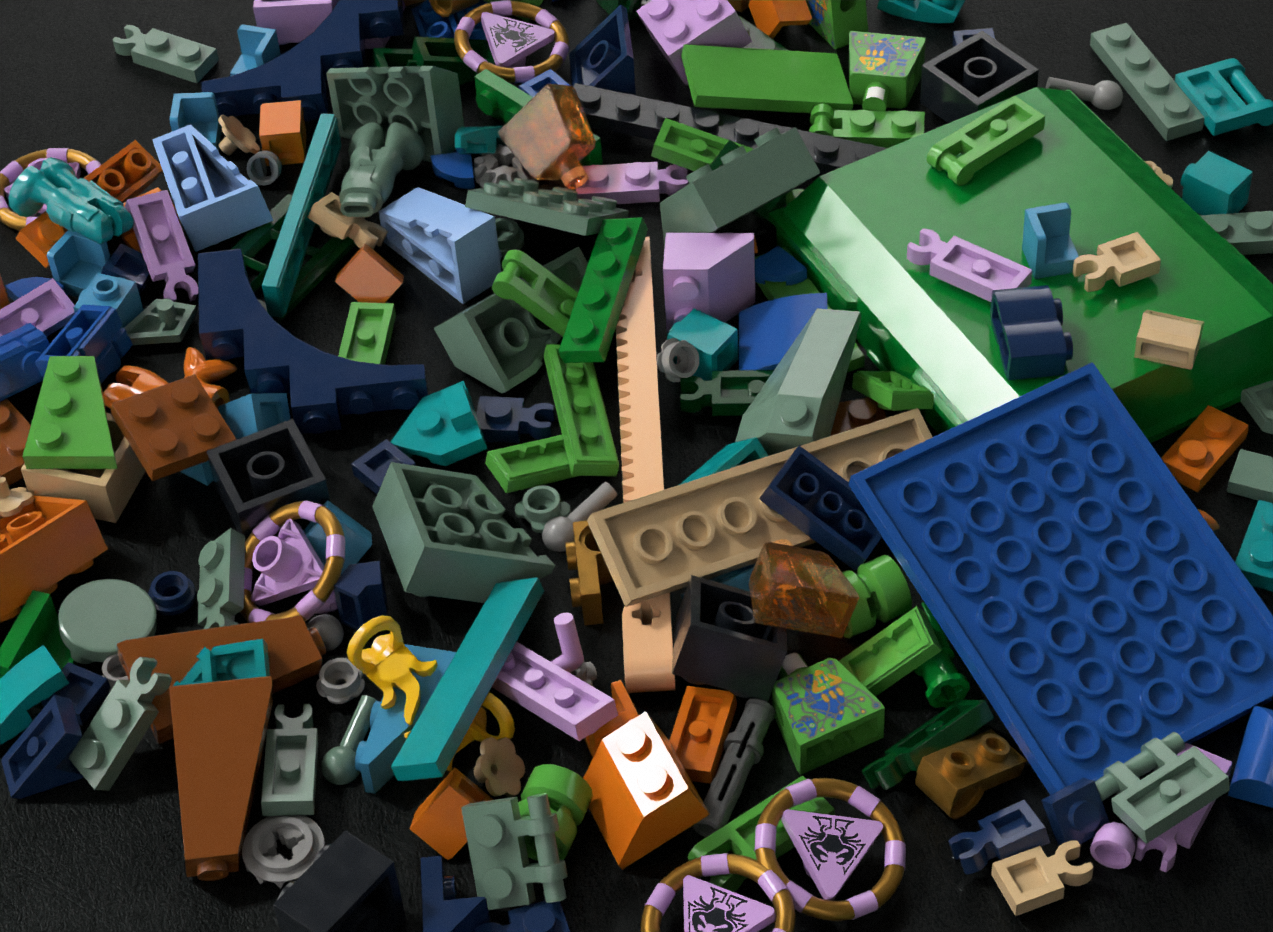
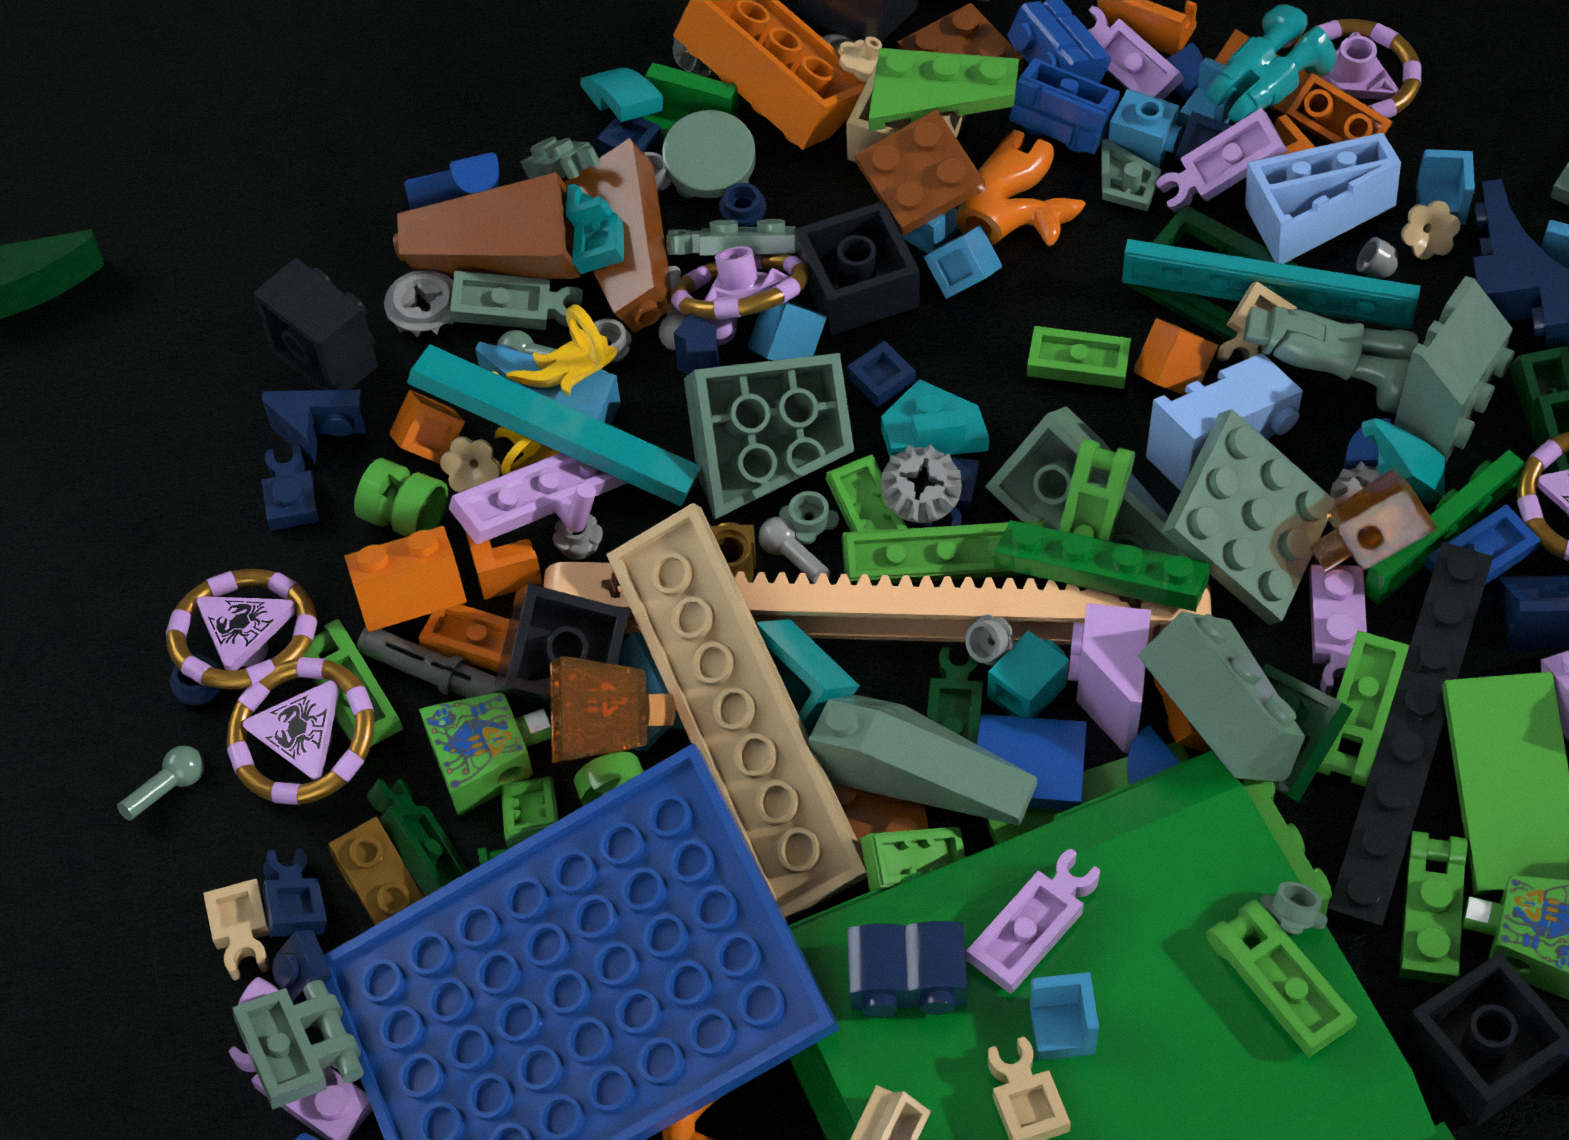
camera: 95 degrees right, 10 degrees up
dark blue slope [1,695,84,799] -> none
dark blue arch [198,249,429,434] -> none
orange panel [259,100,306,166] -> none
sand green plate [461,793,568,910] -> none
dark blue piece [759,445,882,571] -> none
none -> blue brick [404,152,499,210]
none -> light grey gear [881,444,962,523]
none -> sand green plate [1259,882,1327,934]

